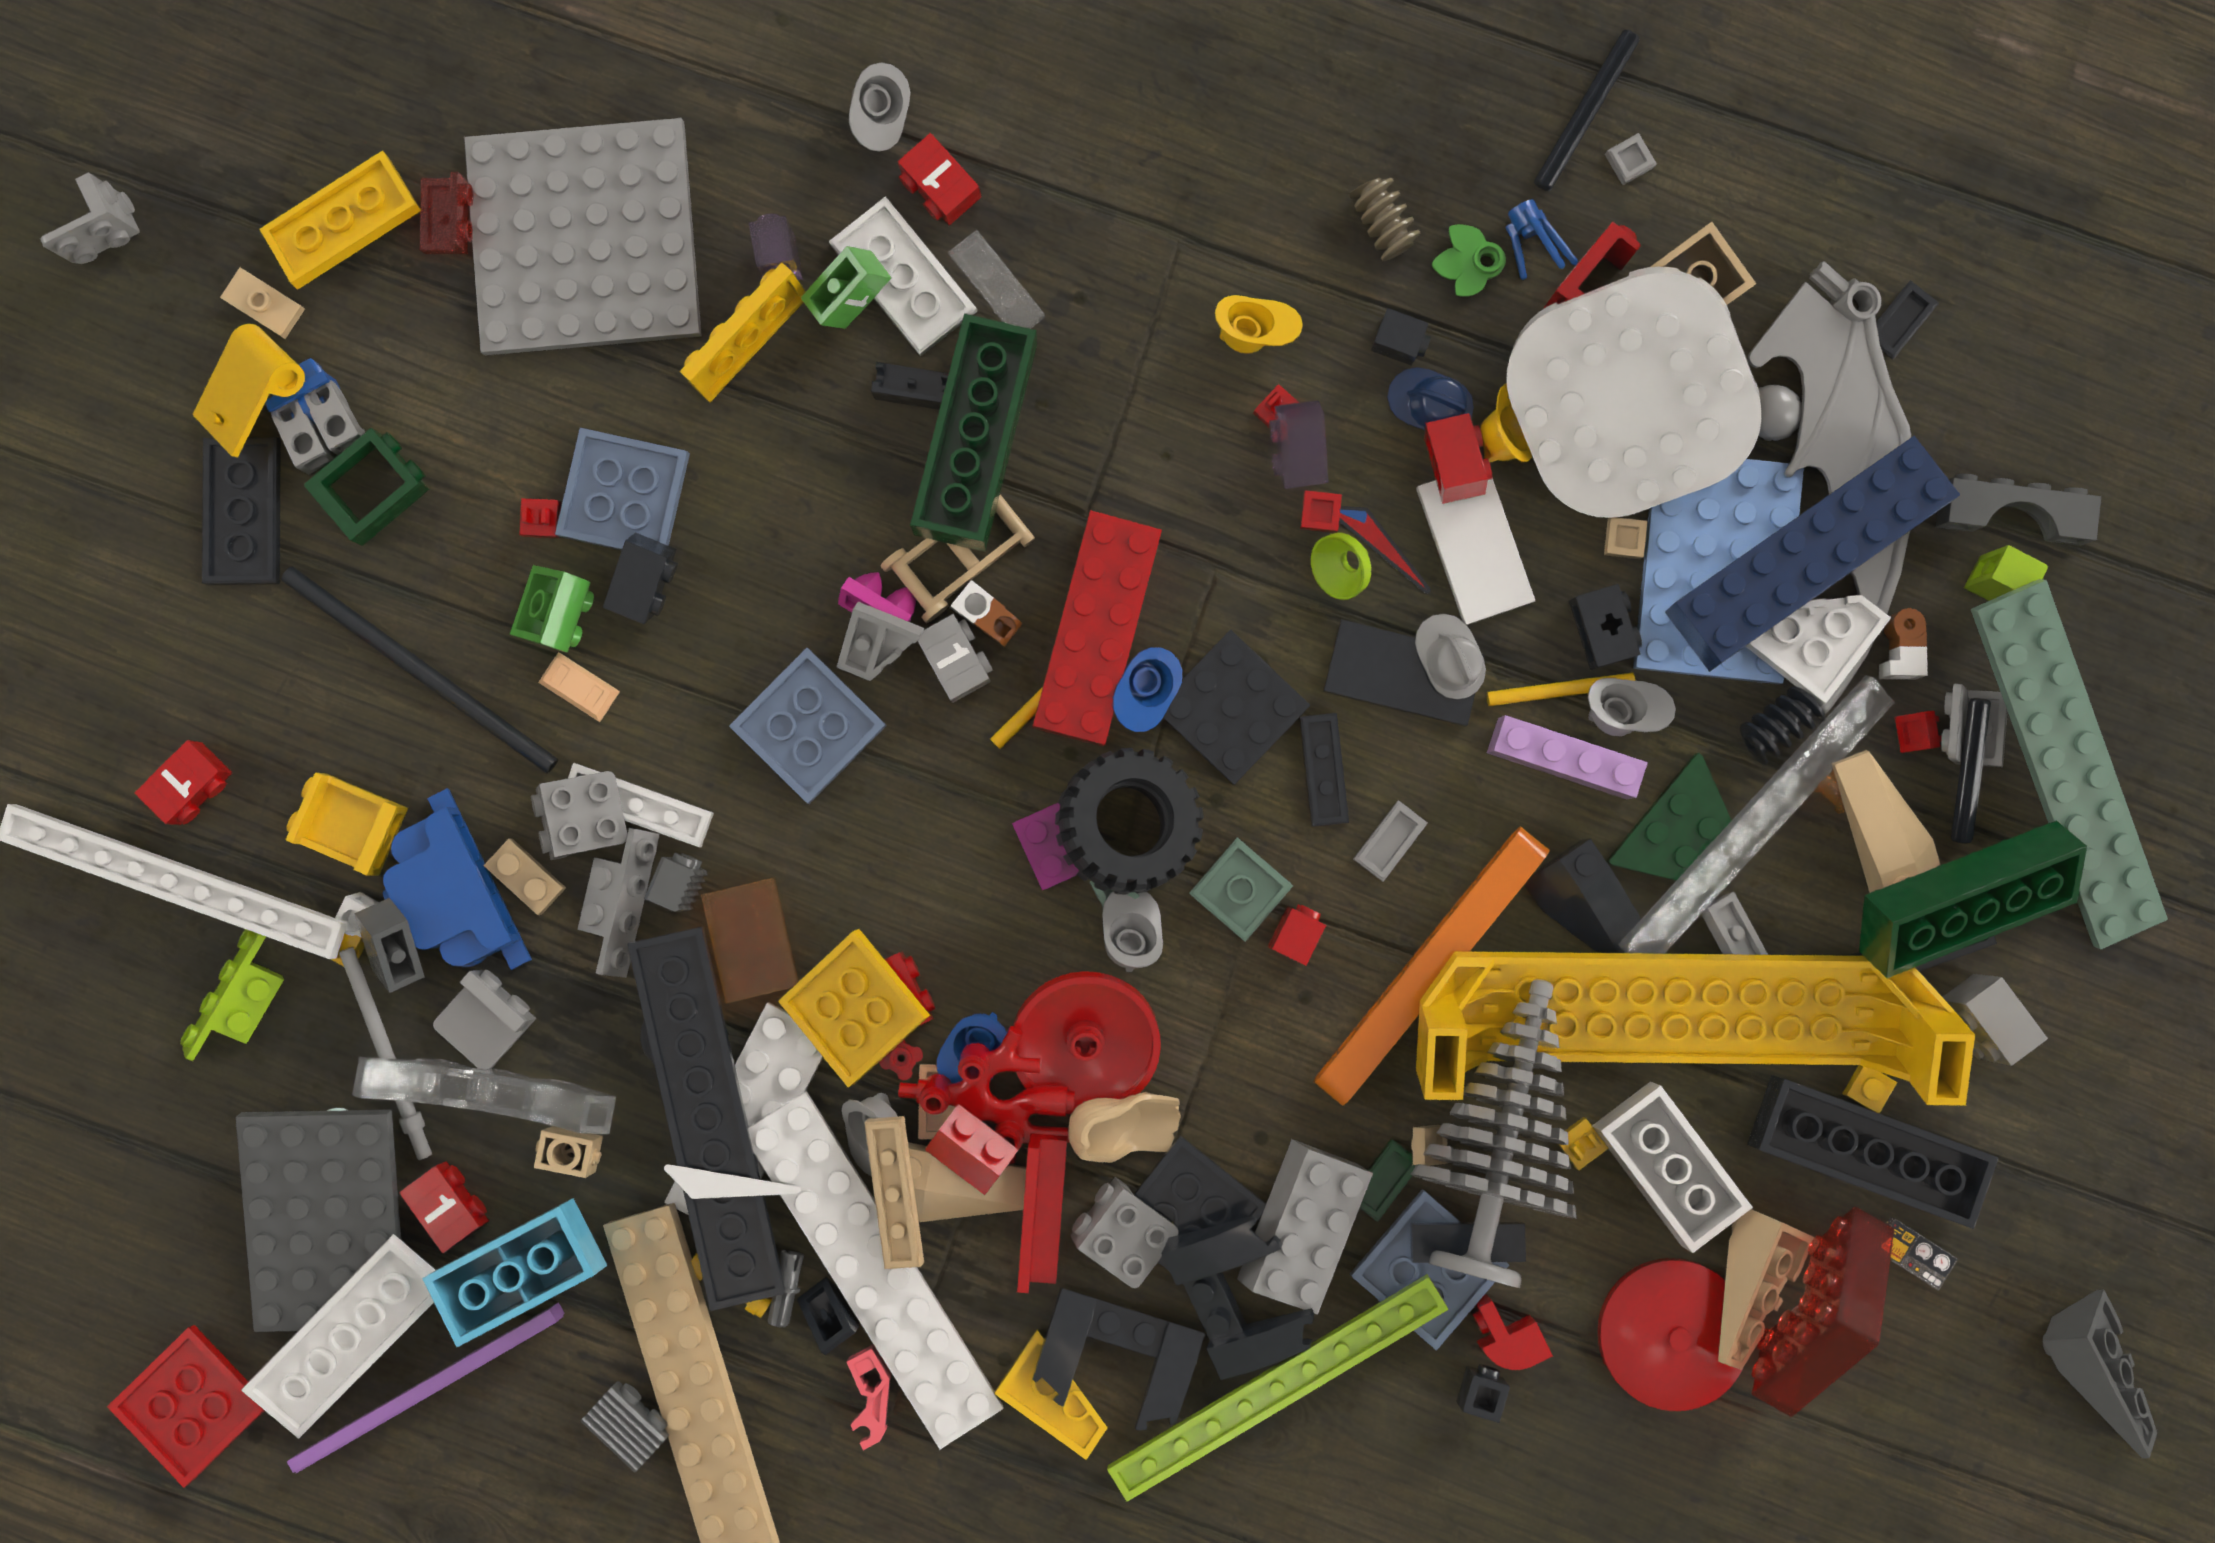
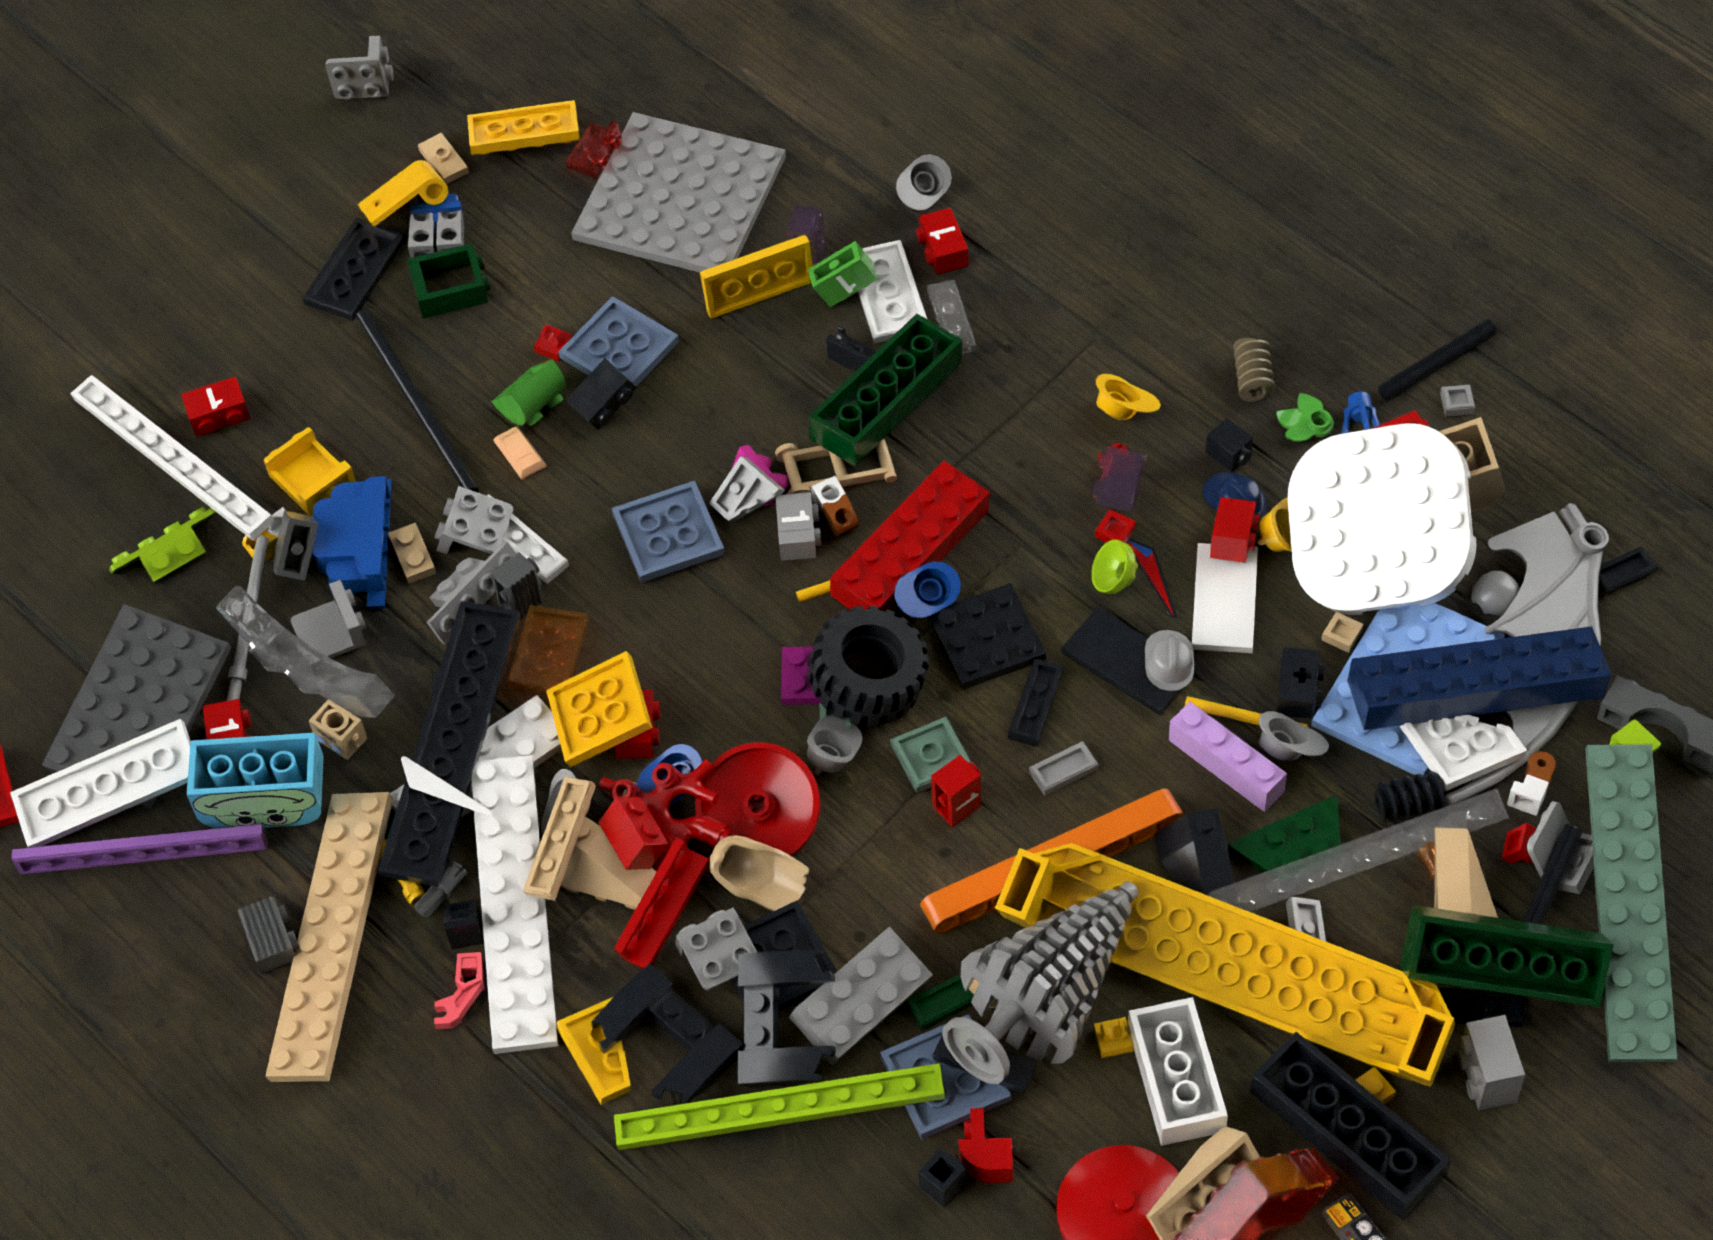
camera: 25 degrees right, 30 degrees down
red plate [879,1039,923,1080] -> none

